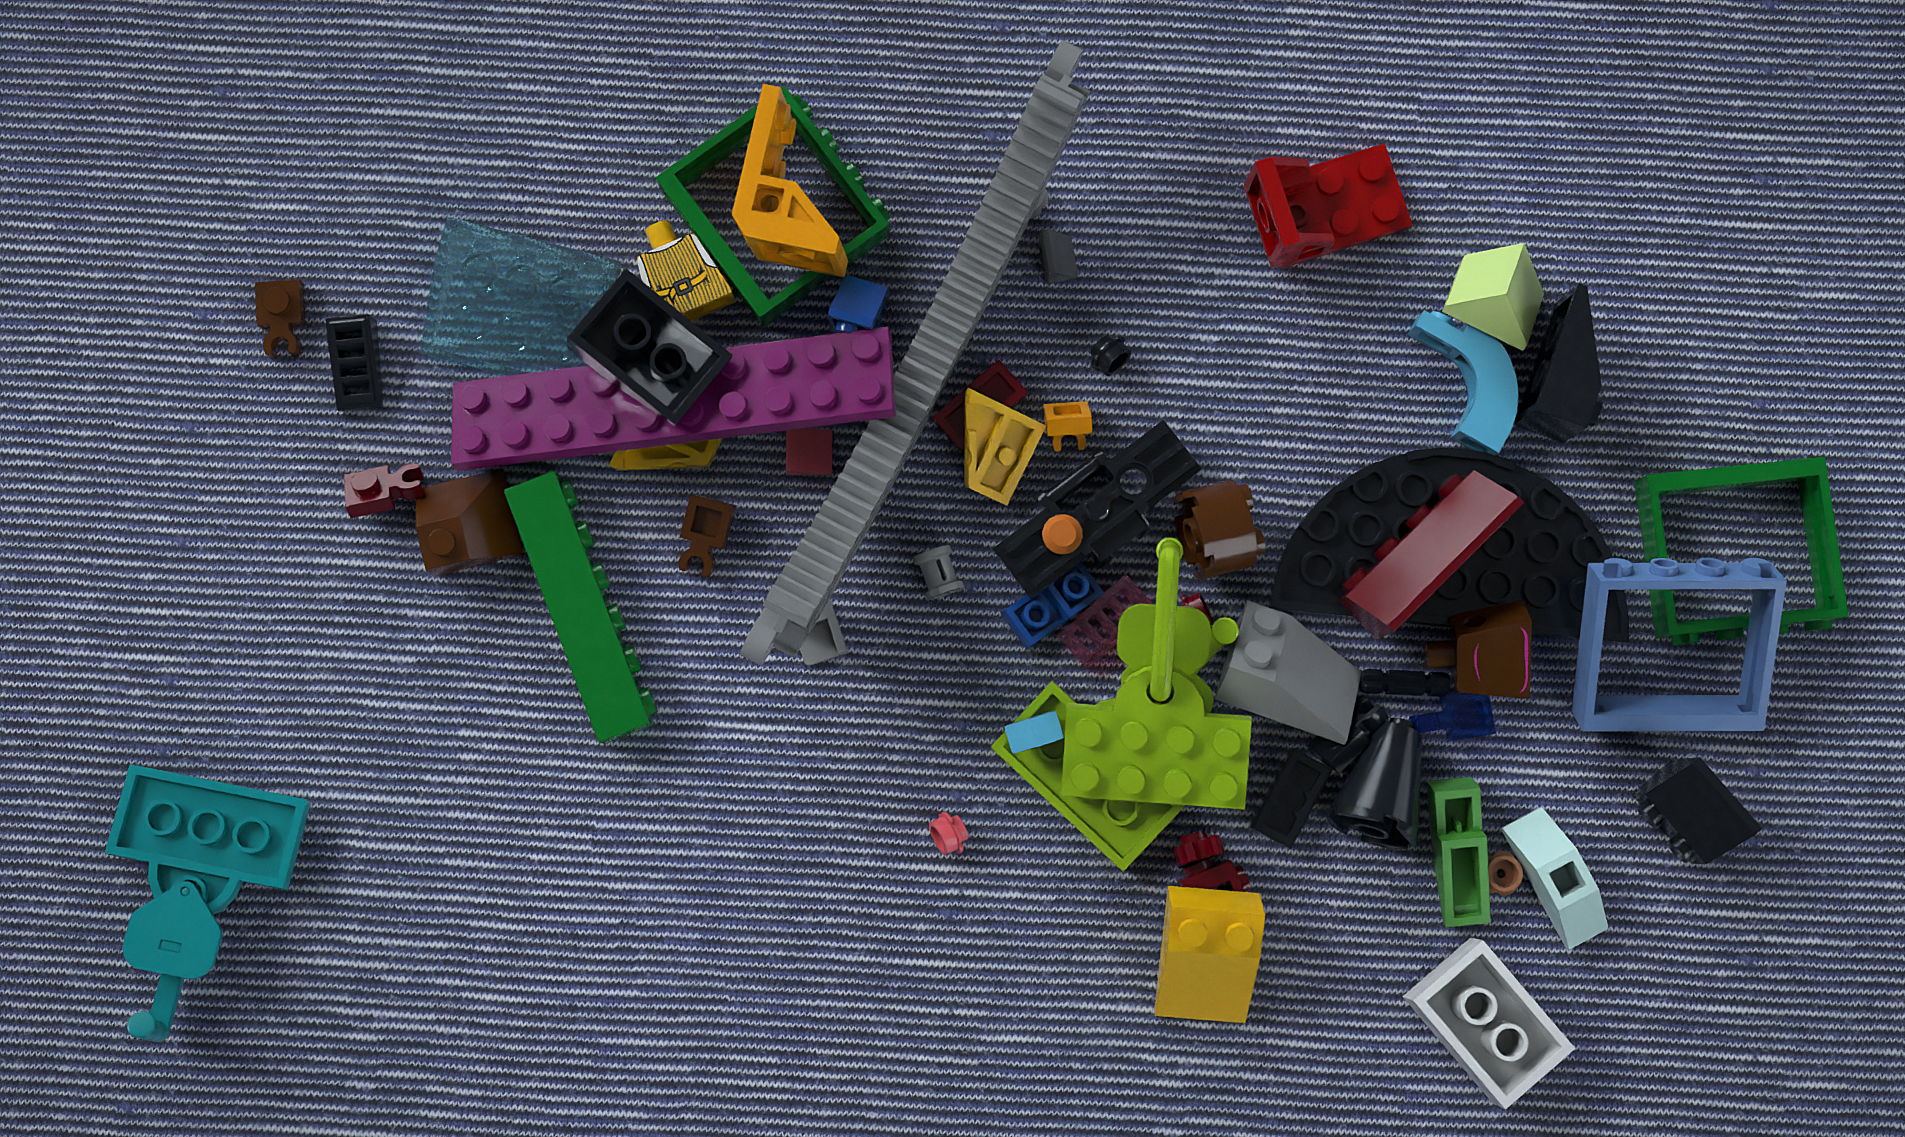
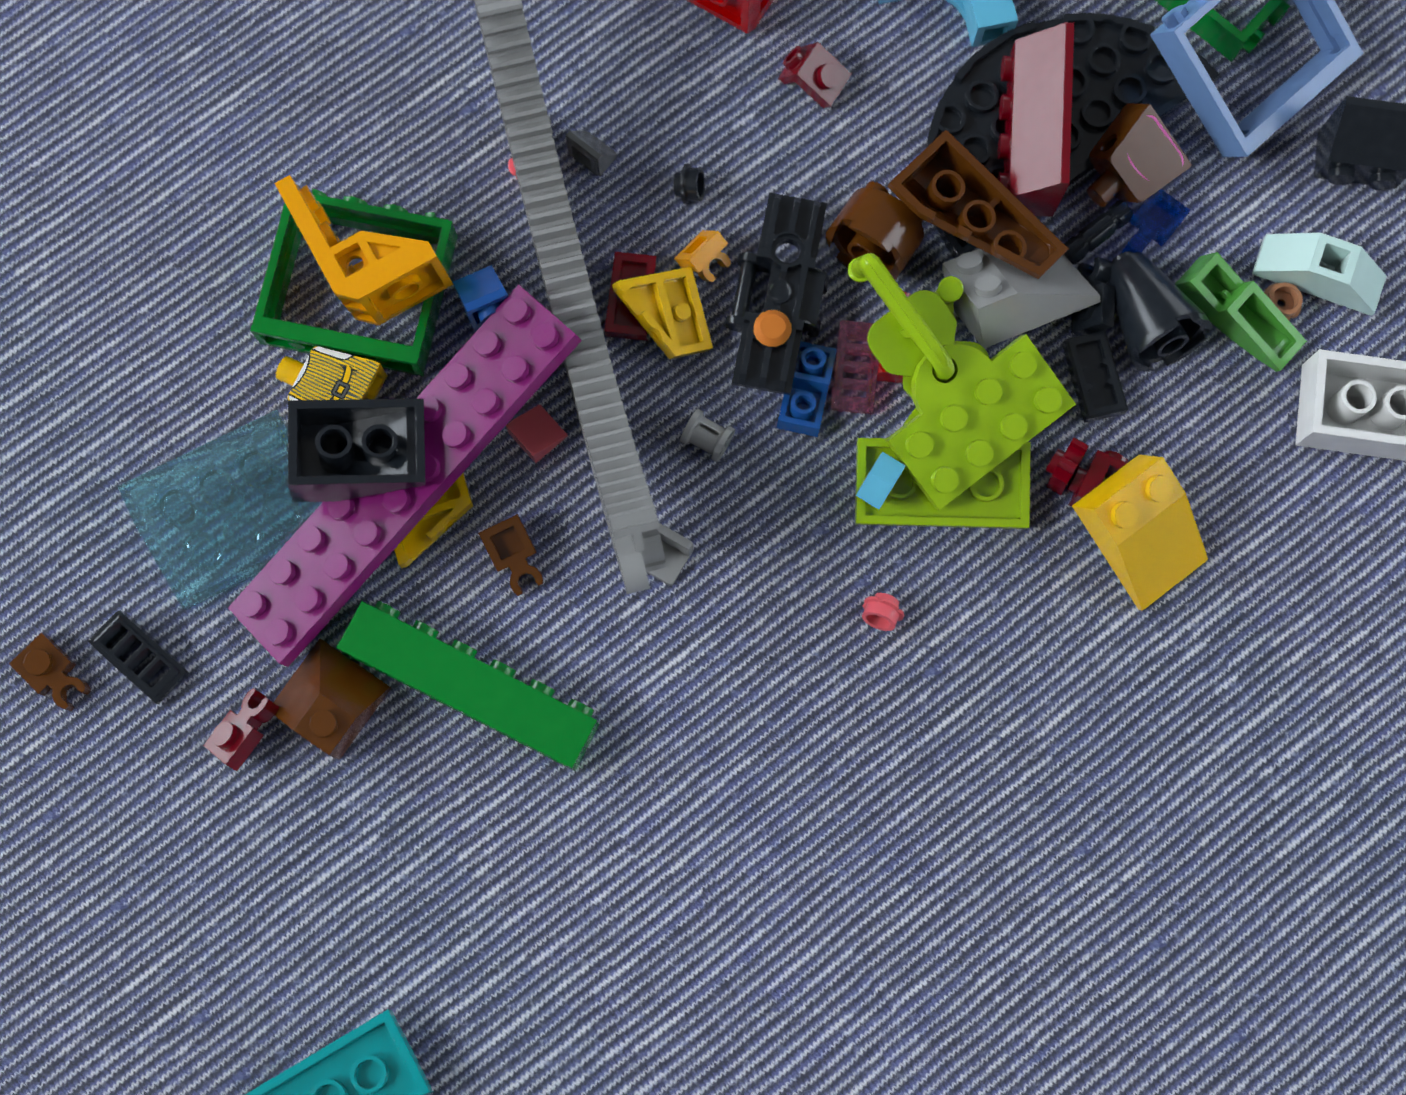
camera: 40 degrees left, 5 degrees down
none -> bracket [778,42,852,108]
none -> reddish brown wedge [887,130,1069,279]

